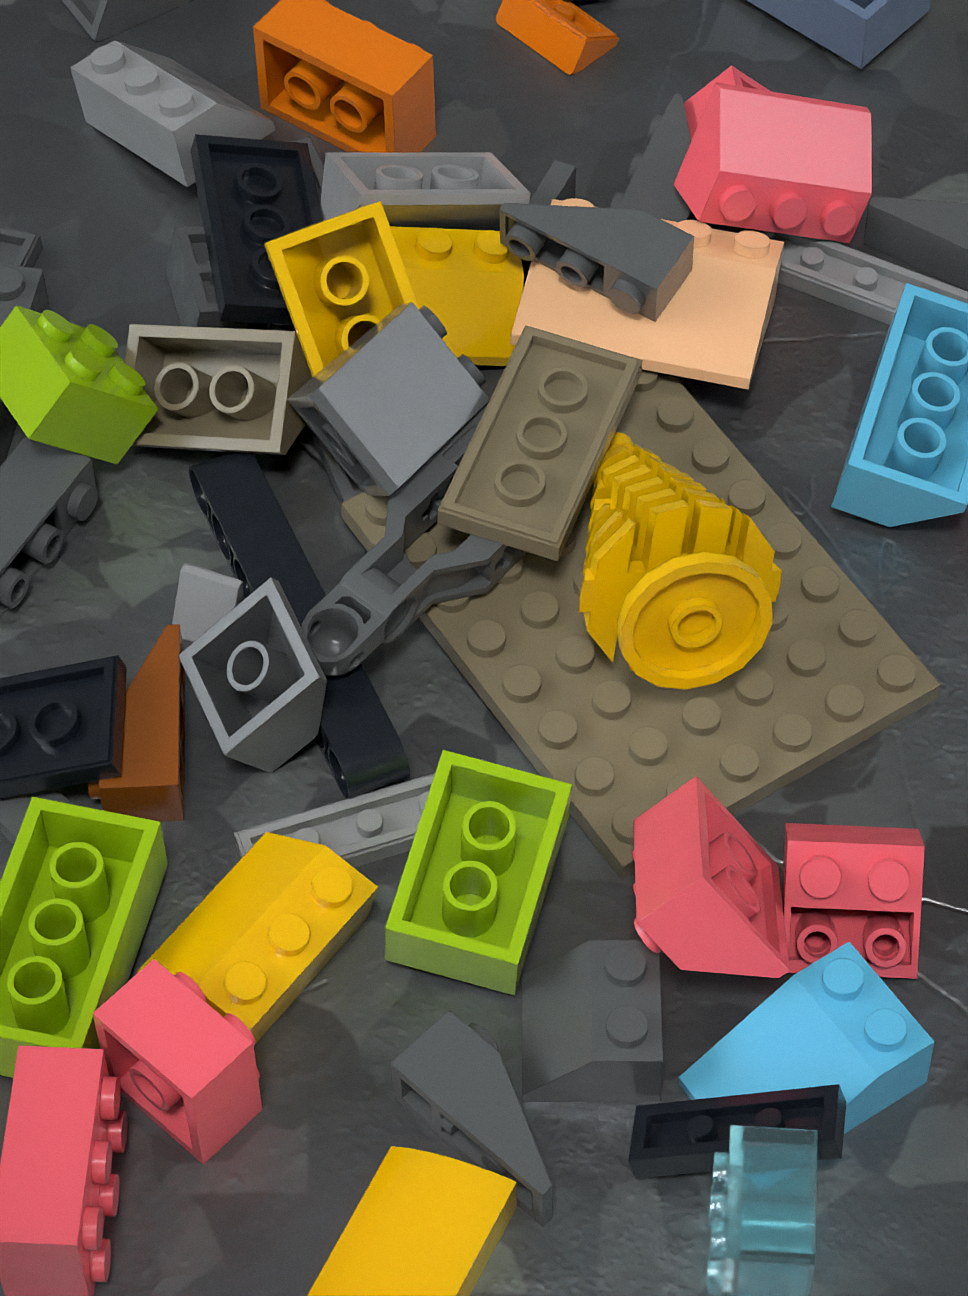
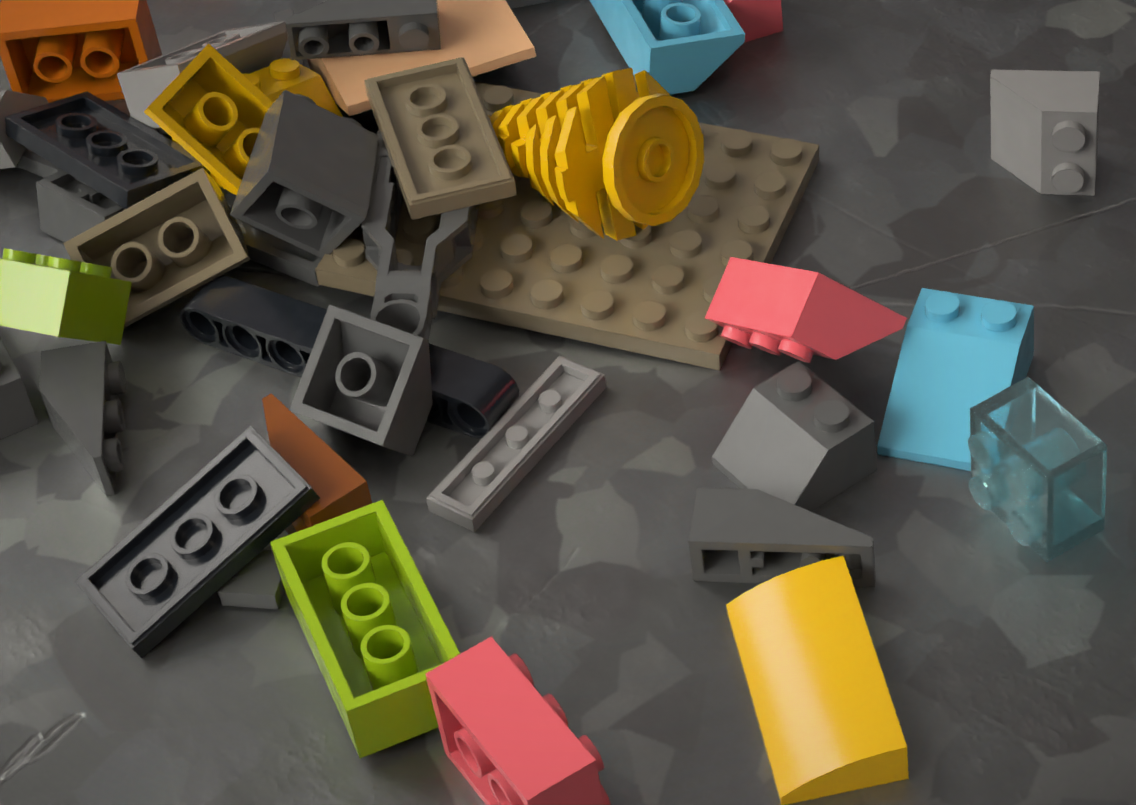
camera: 30 degrees left, 10 degrees down
coral brick [93,959,263,1165] -> none
yellow slope [136,832,378,1043] -> none
light grey slope [172,563,244,642] -> none
lime brick [385,750,572,996] -> none
black plate [628,1084,847,1178] -> none
coral slope [782,823,925,979] -> none

